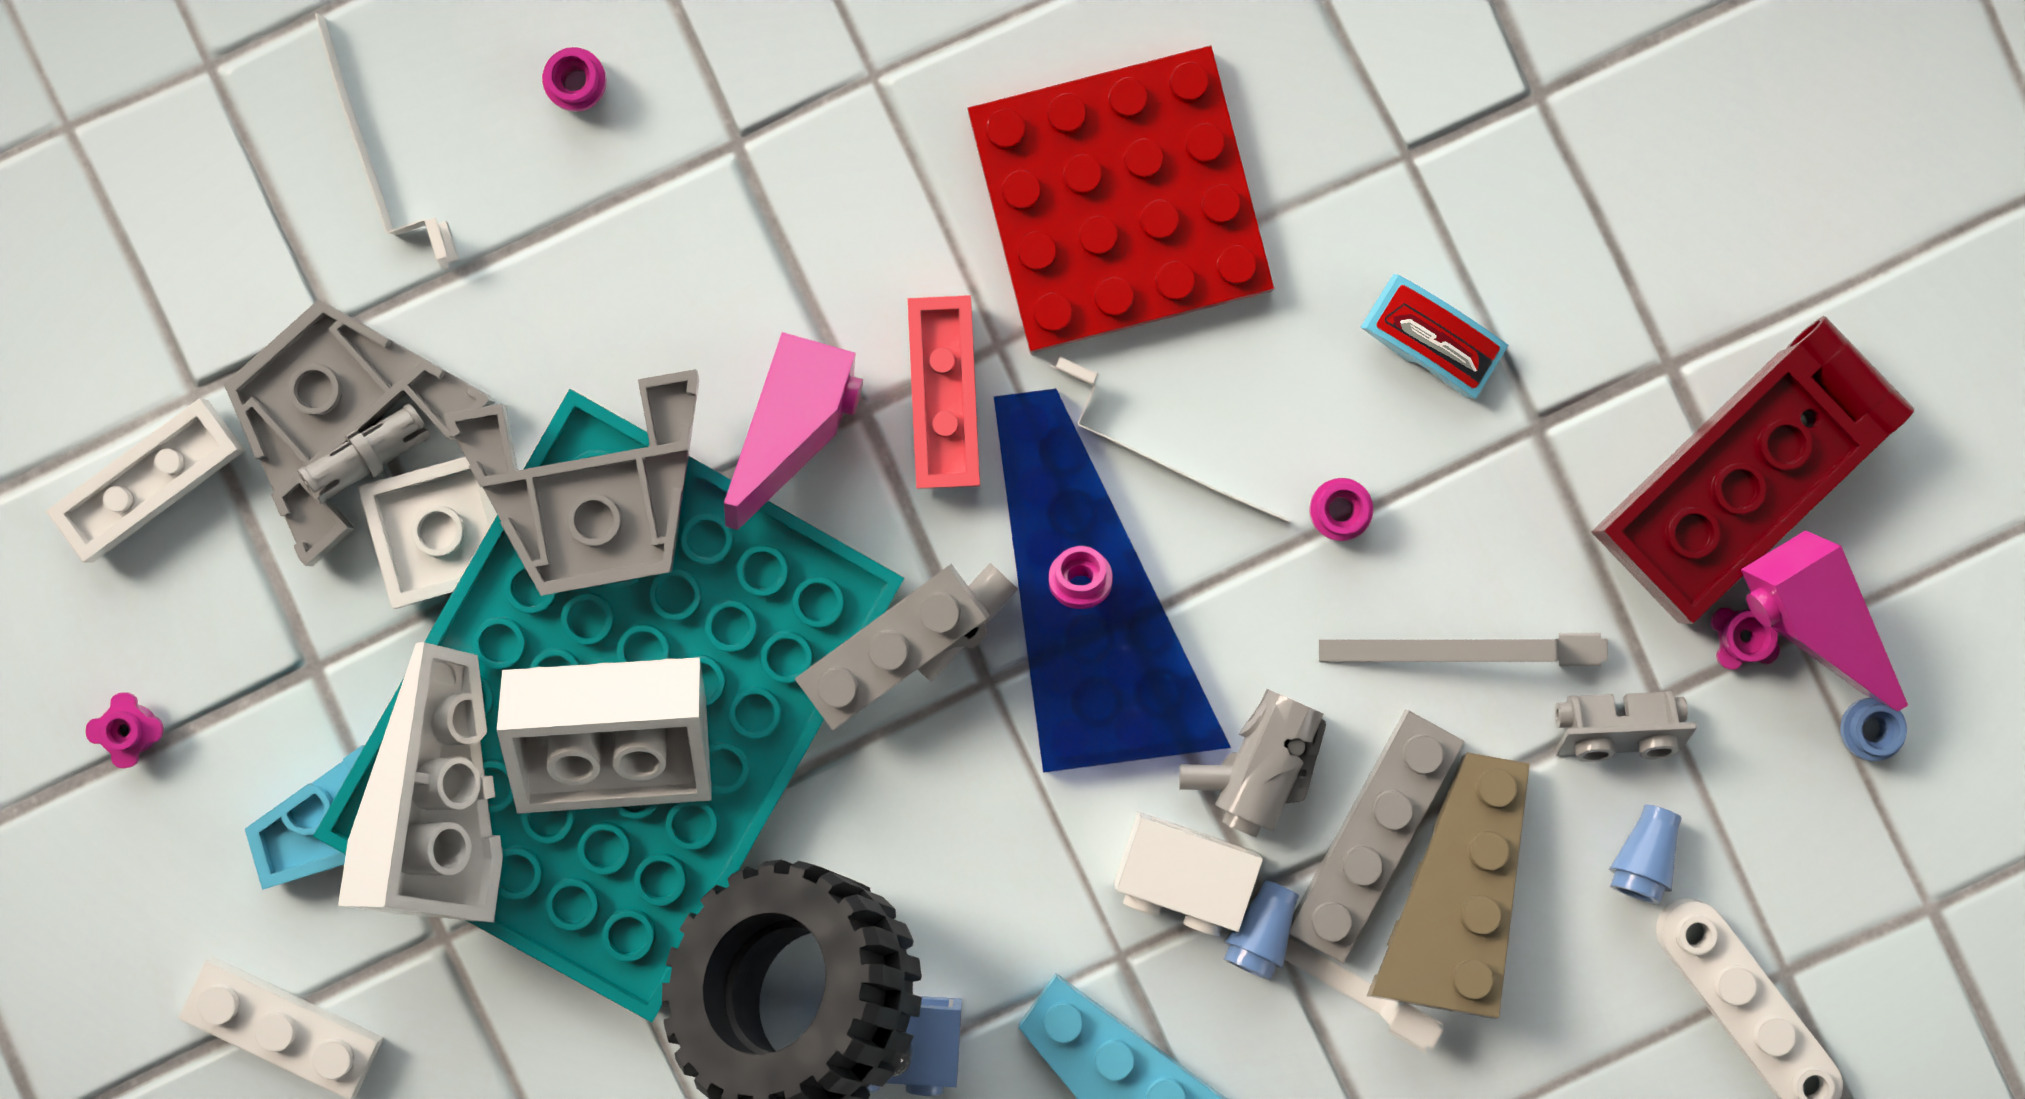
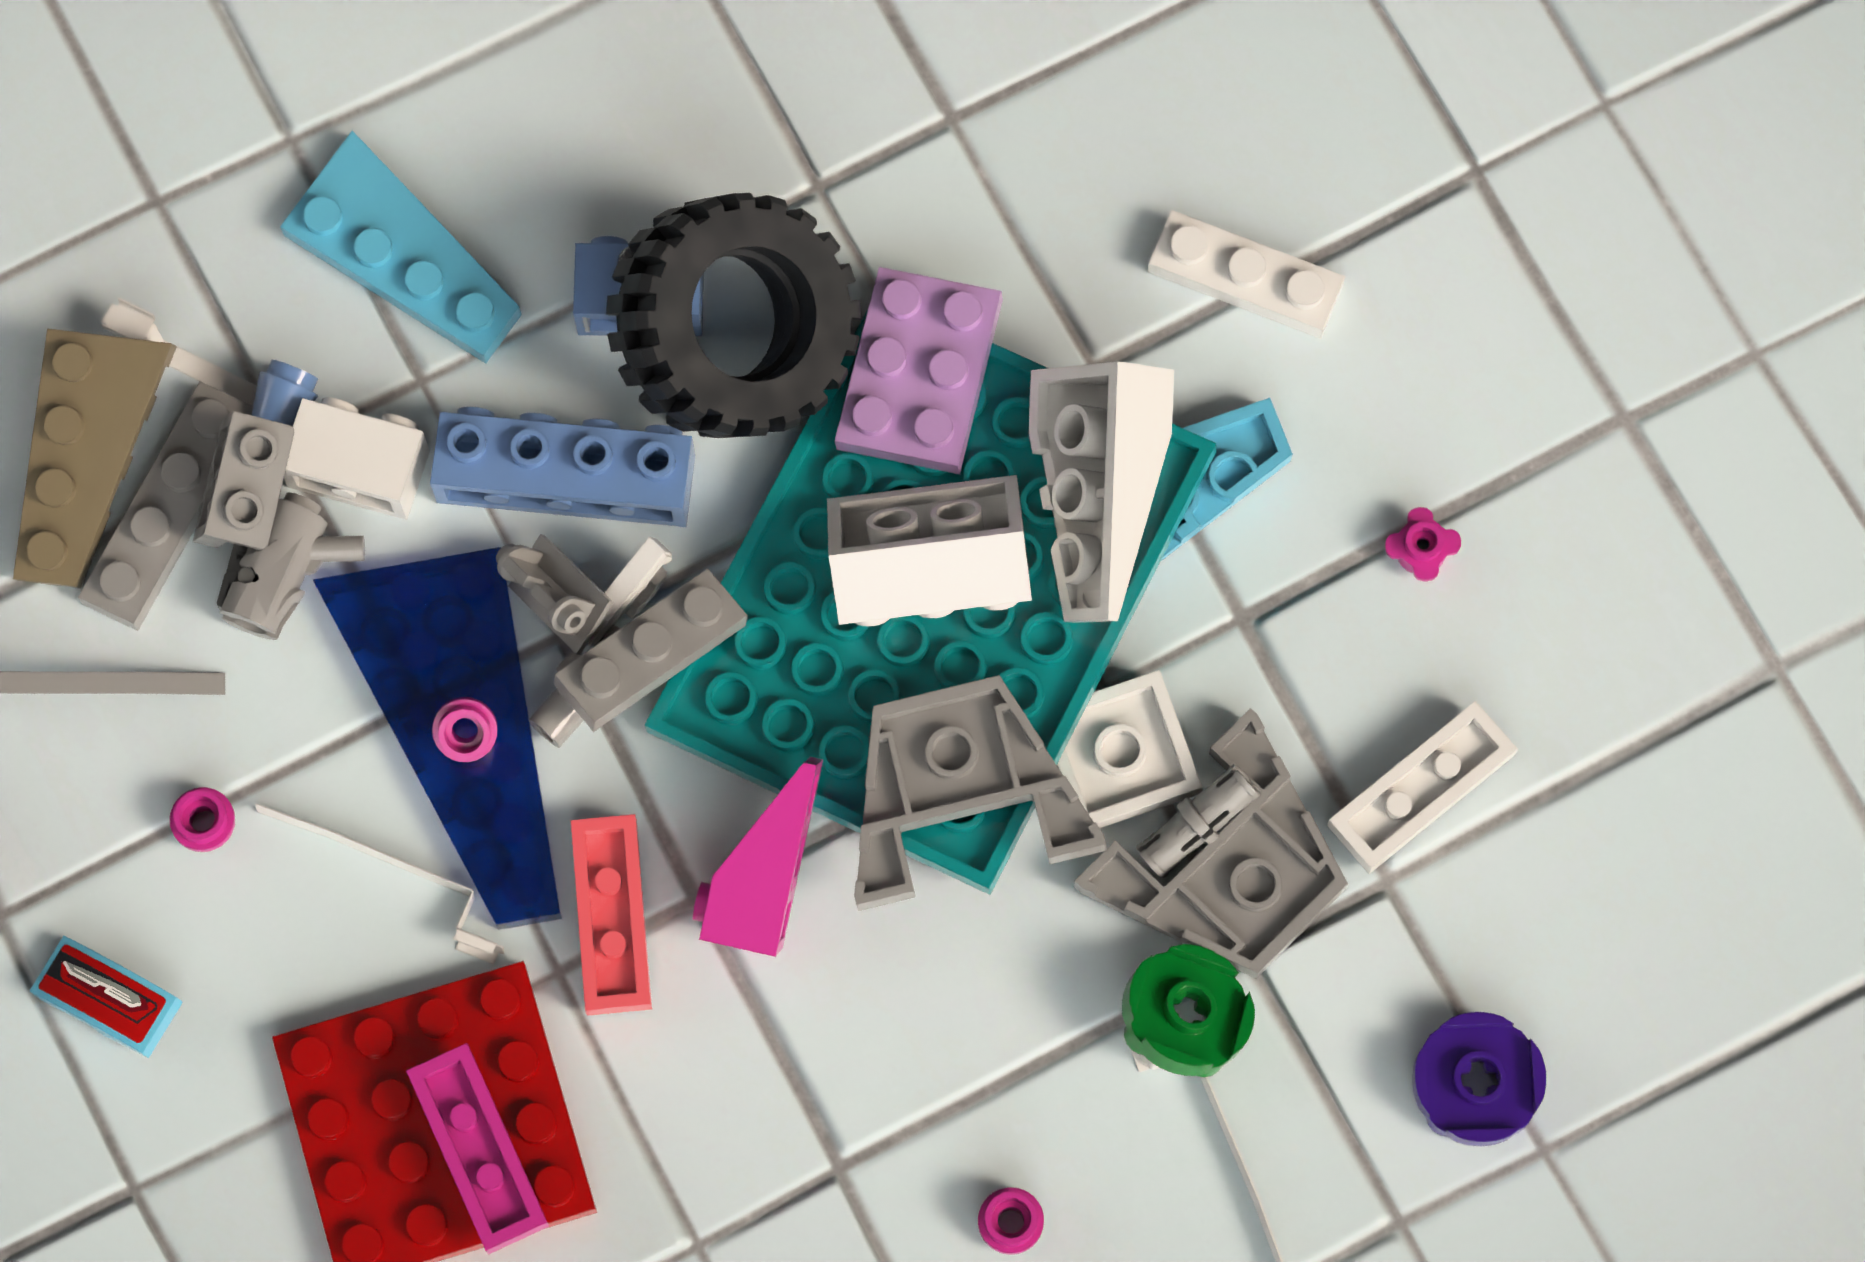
camera: 175 degrees right, 15 degrees down
none -> light grey bracket [193,411,294,550]
none -> dark pink plate [406,1043,549,1255]
none -> medium blue brick [430,407,695,527]
none -> light grey hinge [496,534,613,655]
none -> white tile [587,537,672,646]
none -> lavender plate [835,267,1003,474]
none -> green plate [1122,944,1255,1078]
none -> dark purple plate [1412,1012,1546,1146]

